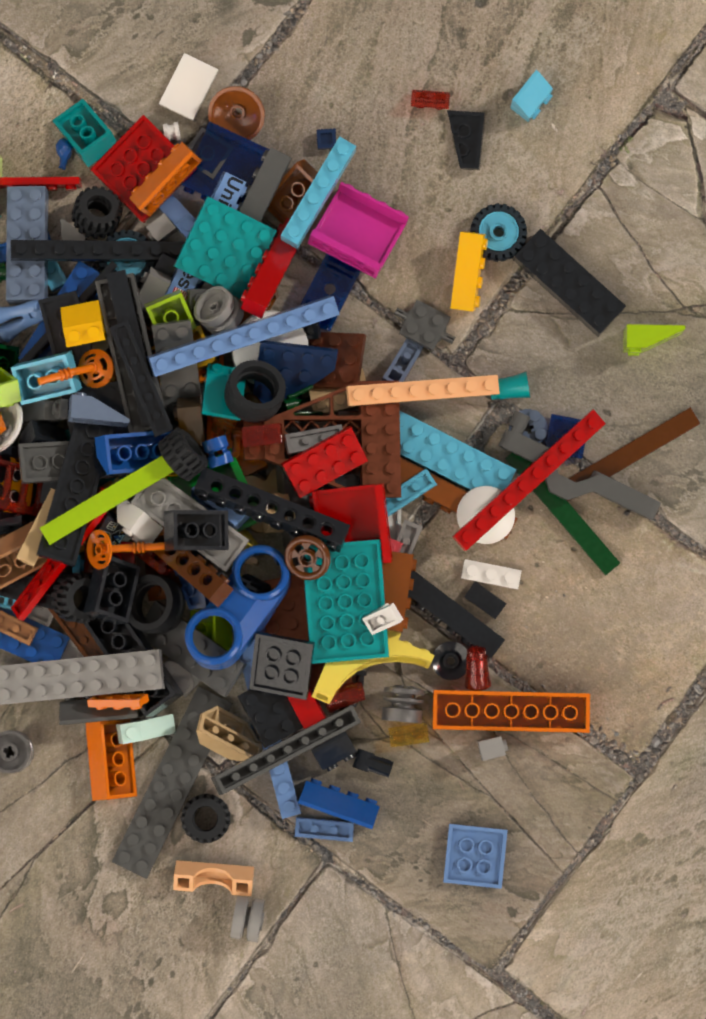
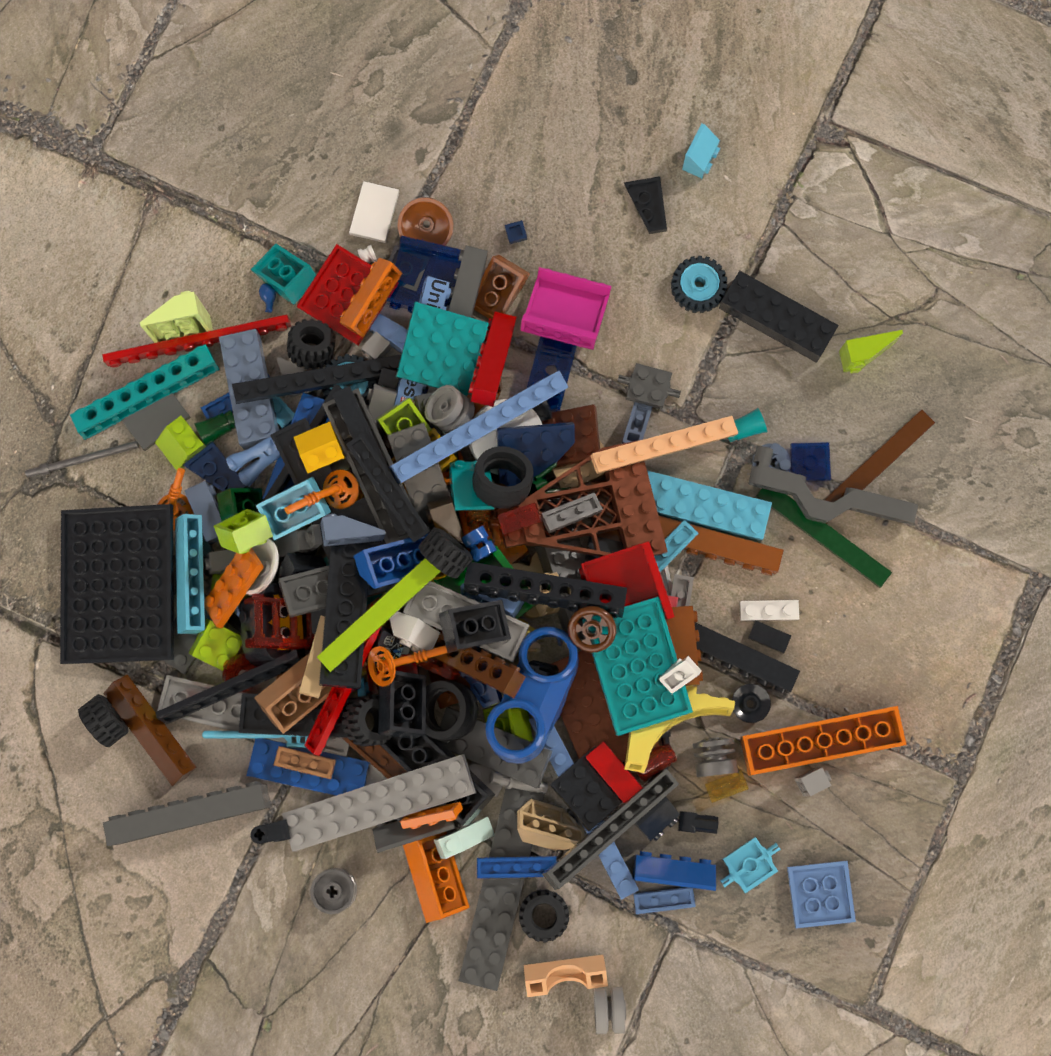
camera: 15 degrees left, 5 degrees down
black plate [249,631,315,700] -> none
medium azure brick [281,136,356,250] -> none
red plate [281,426,368,498] -> none
clear red plate [411,90,450,110] -> none
yellow brick [450,231,488,312] -> none
red plate [452,409,606,551] -> none
white dish [457,486,515,544] -> none
clear red plant [464,646,491,691] -> none
none -> blue tile [477,856,557,878]
none -> light grey pin [489,771,548,794]
none -> medium azure plate [720,837,781,893]

